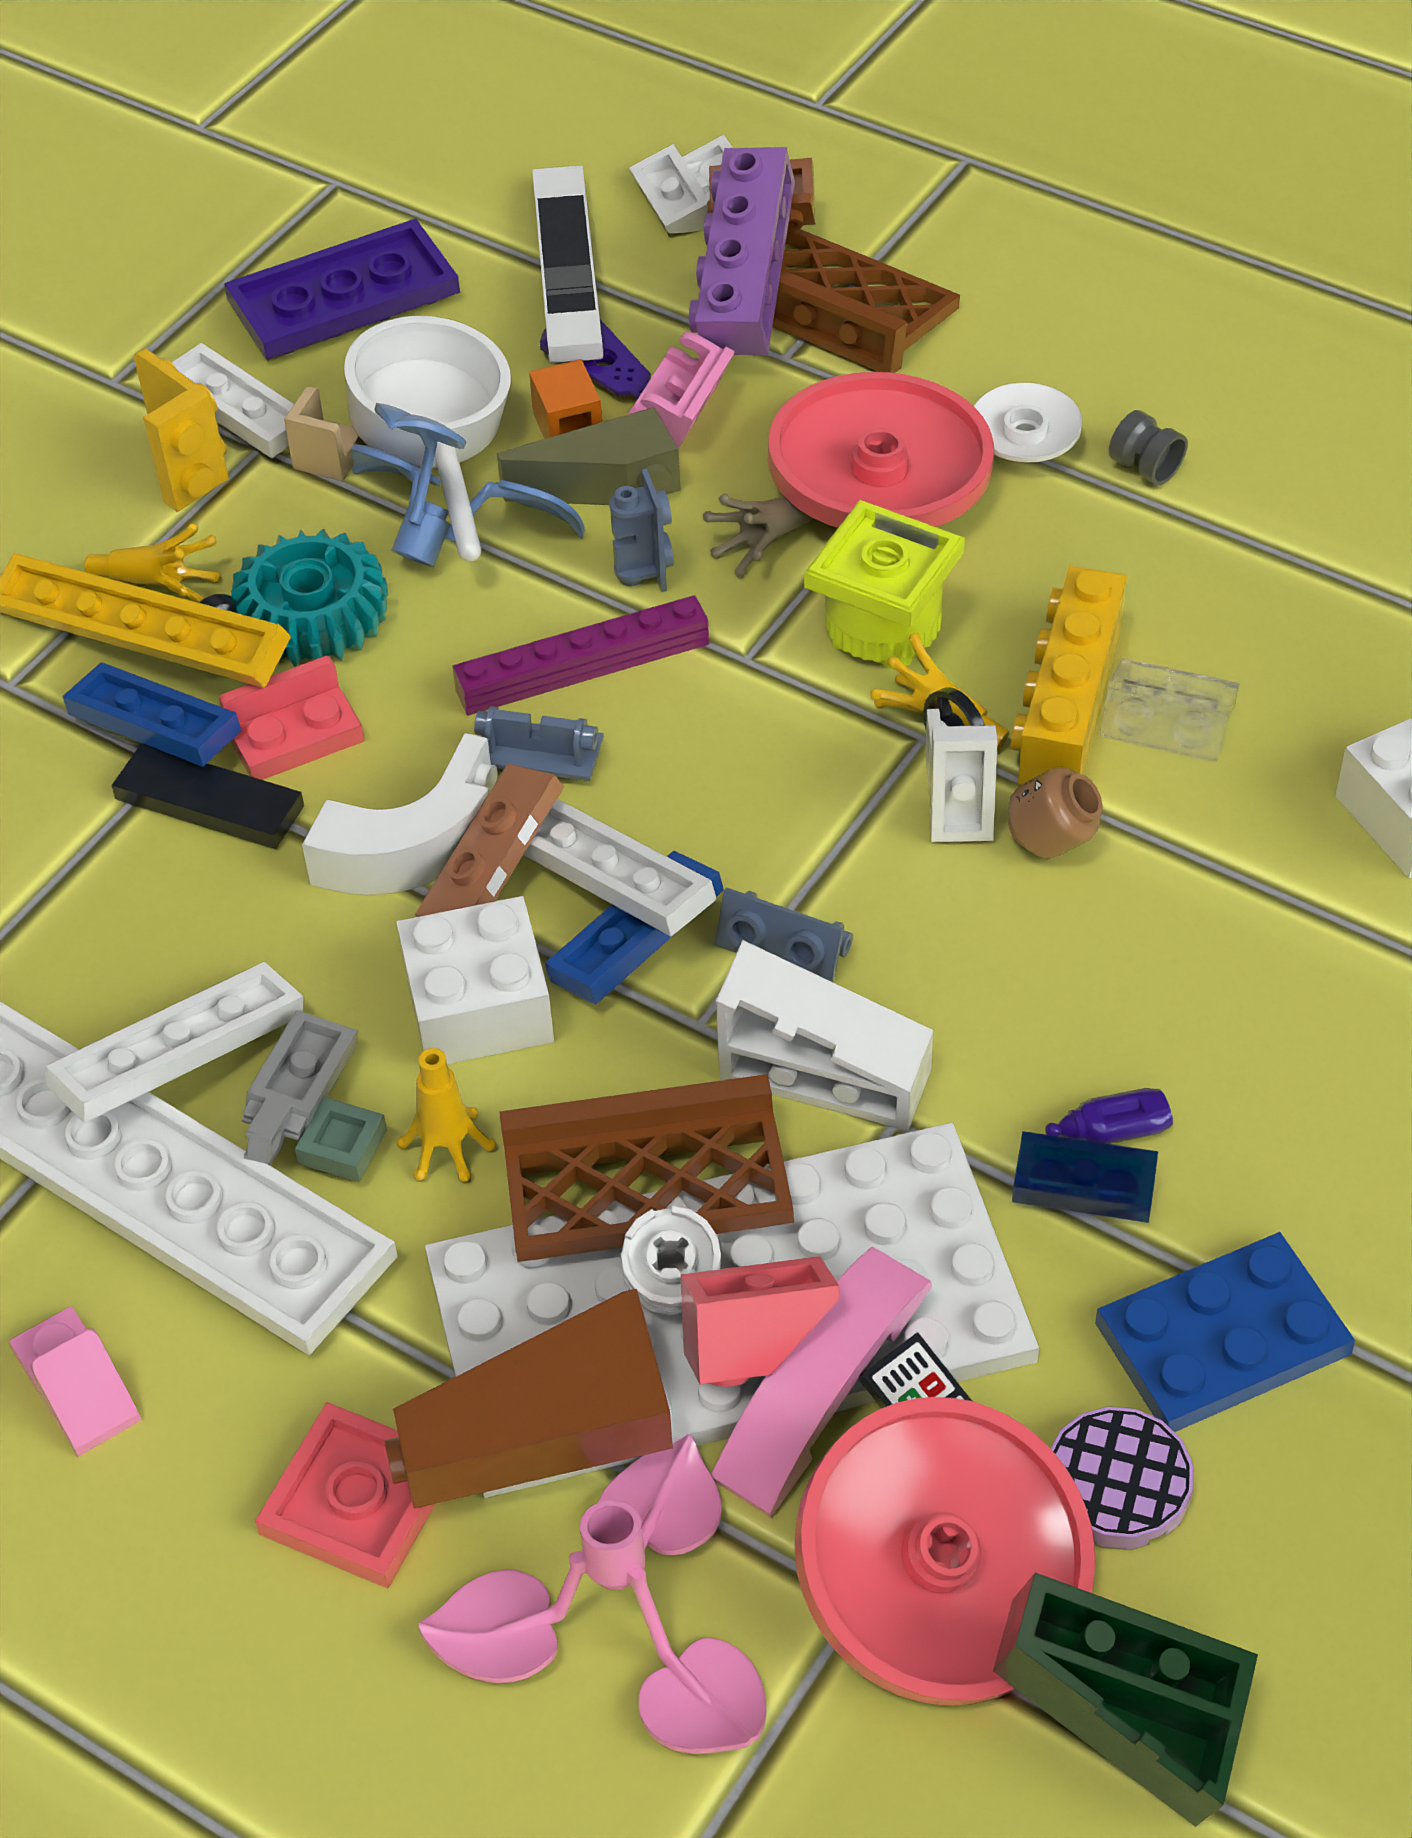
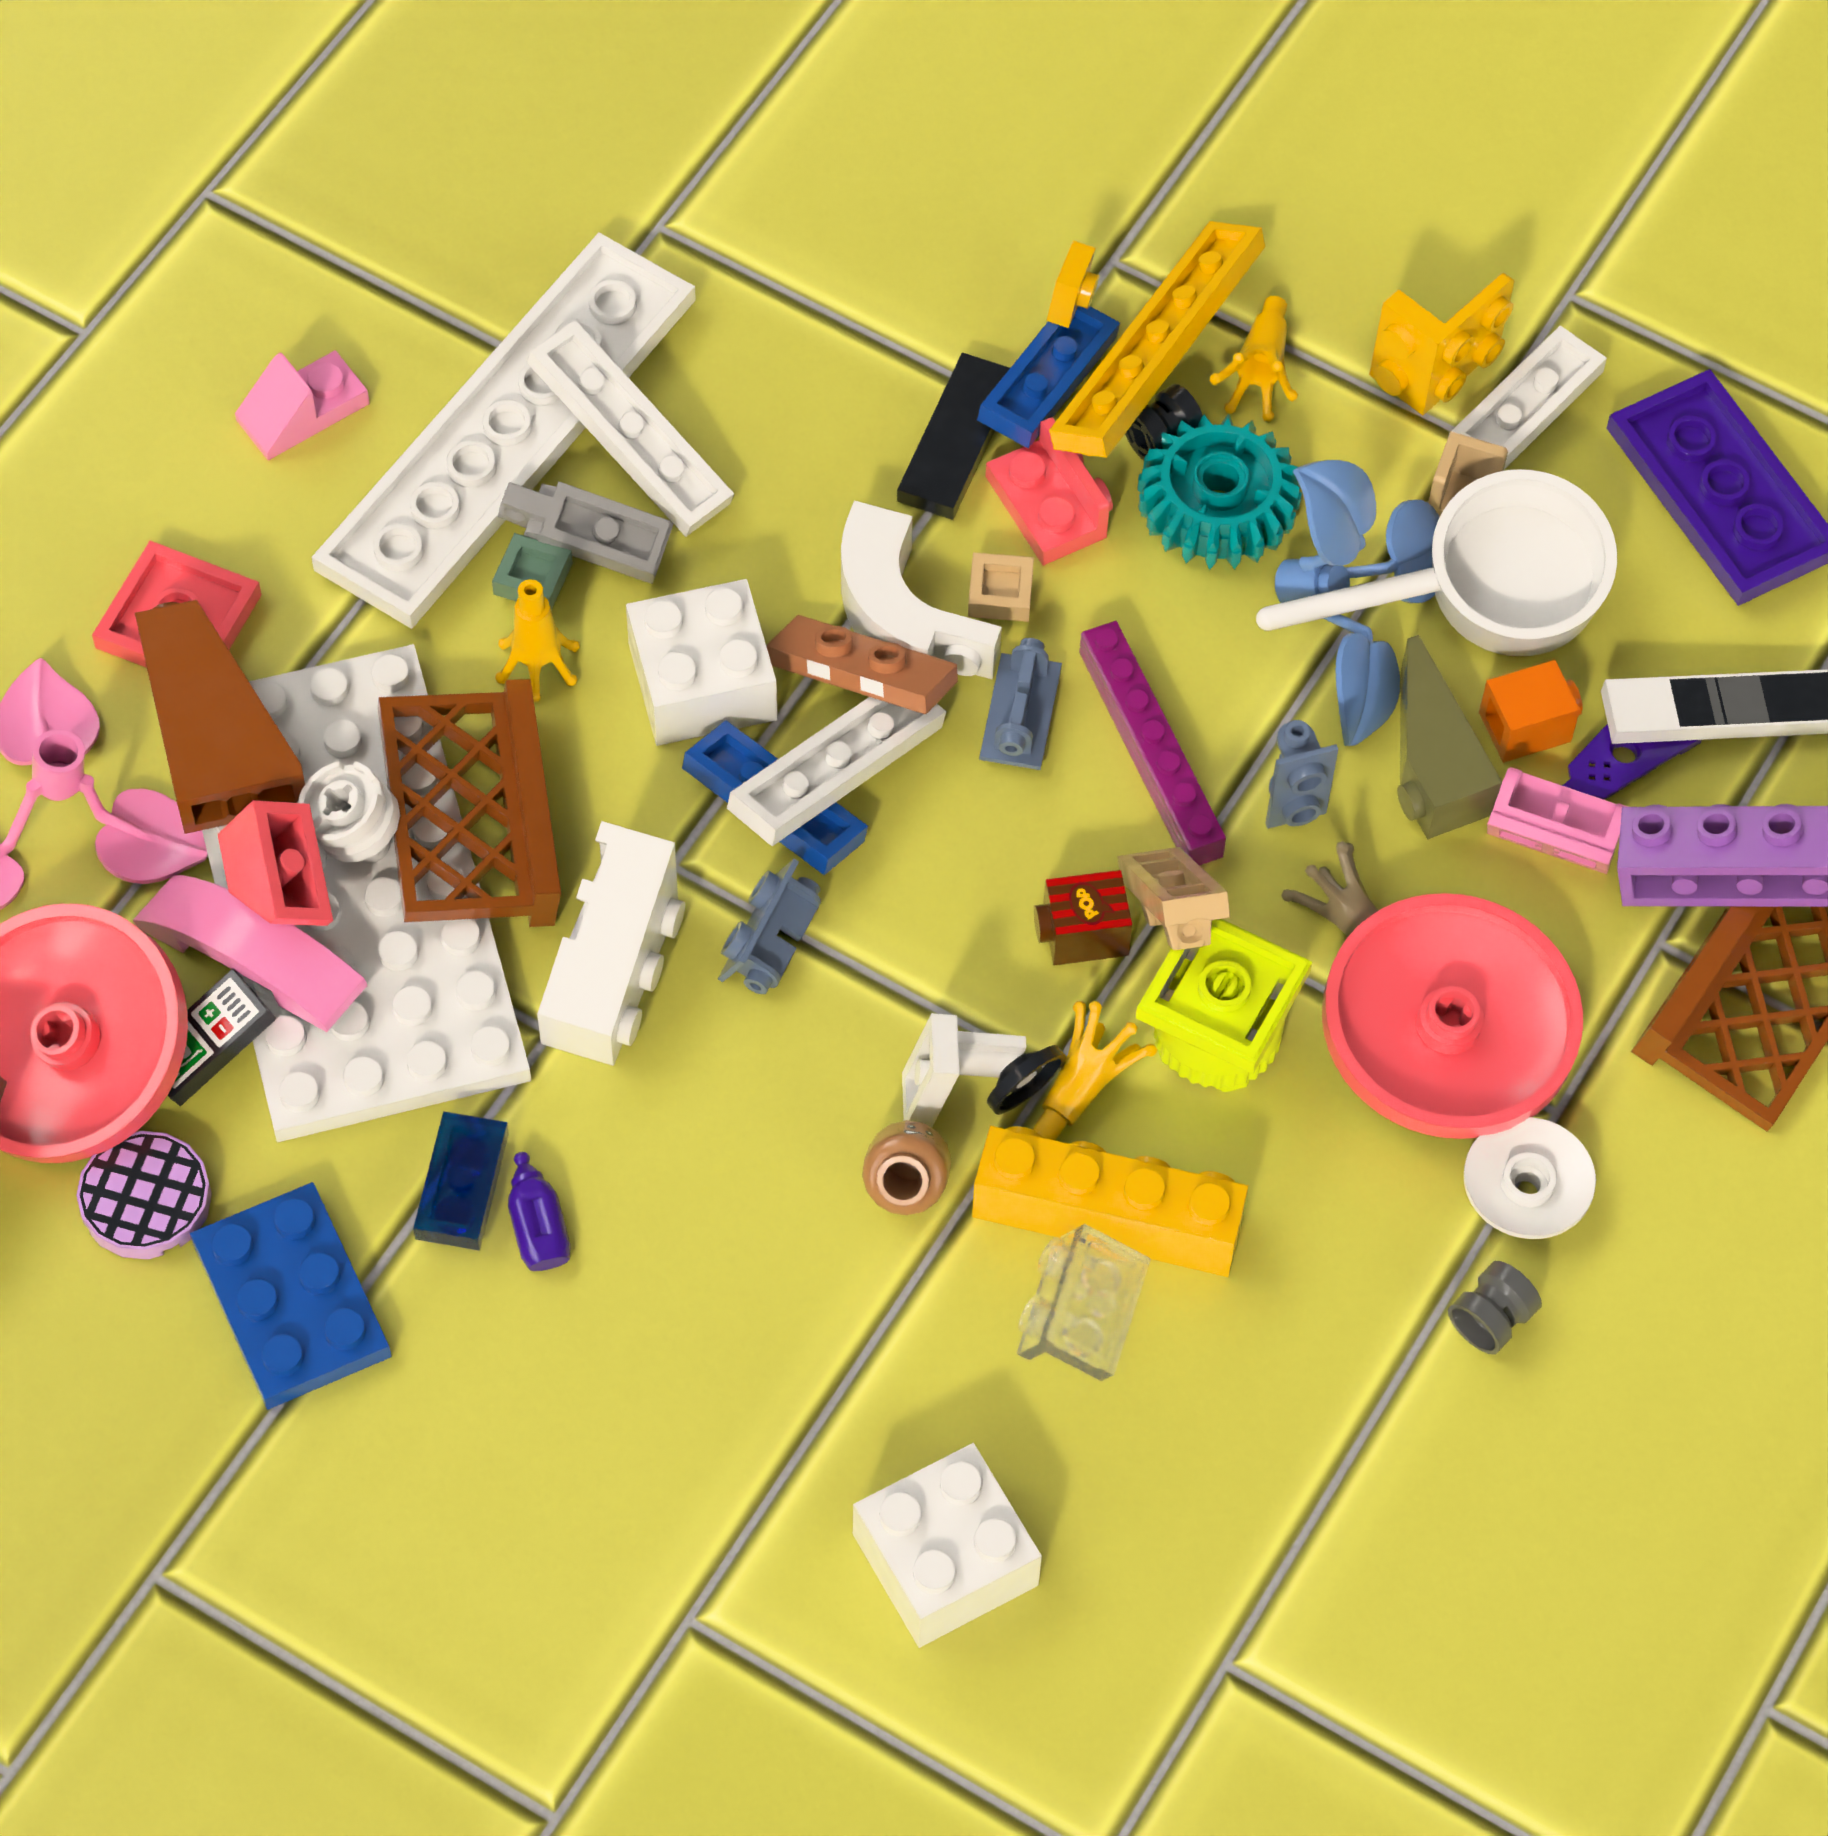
camera: 85 degrees right, 10 degrees up
none -> tan plate [968,552,1034,622]
none -> reddish brown brick [1034,870,1132,966]
none -> yellow plate [1046,240,1099,328]
none -> tan hinge [1117,847,1230,950]

